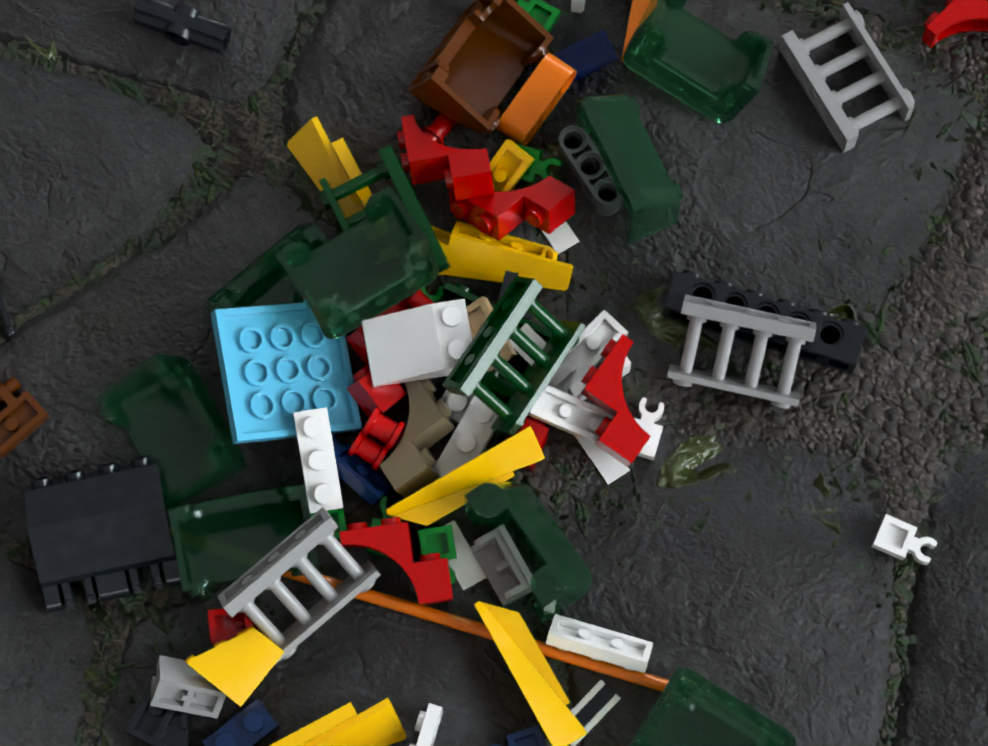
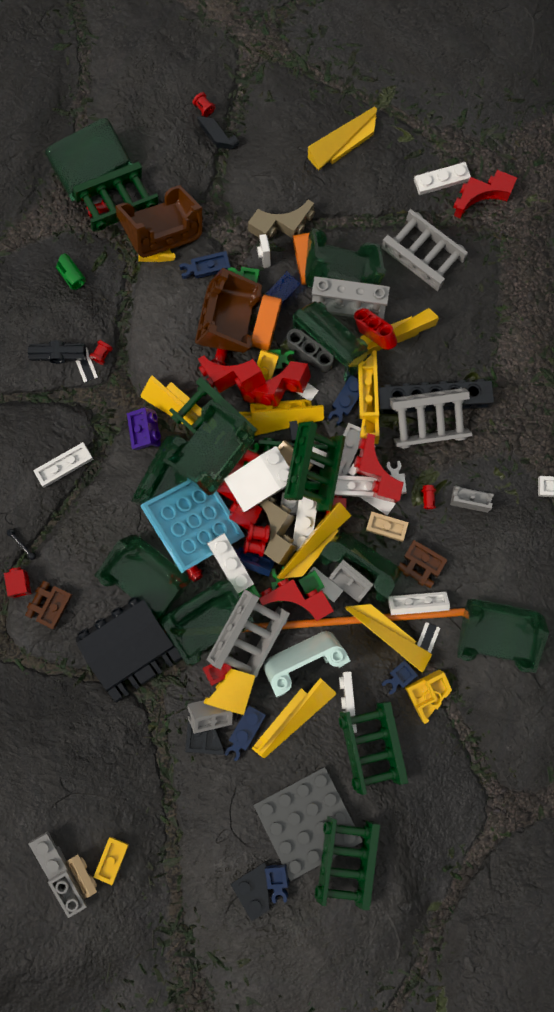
camera: 20 degrees left, 5 degrees up
none -> white plate [33,442,94,488]
none -> sticker [76,348,98,382]
none -> red bush [89,340,113,365]
none -> dark purple bracket [127,407,161,450]
none -> red pin [186,565,203,582]
none -> light aqua windscreen [263,631,350,698]
none -> light grey fence [311,276,390,320]
none -> dark blue plate [328,375,359,426]
none -> yellow wedge [352,308,439,361]
none -> red beam [354,308,398,350]
none -> yellow wedge [358,350,379,444]
none -> tan plate [366,512,409,542]
none -> reddish brown plate [397,540,447,589]
none -> red pin [421,485,436,509]
none -> light grey hinge [450,486,494,513]

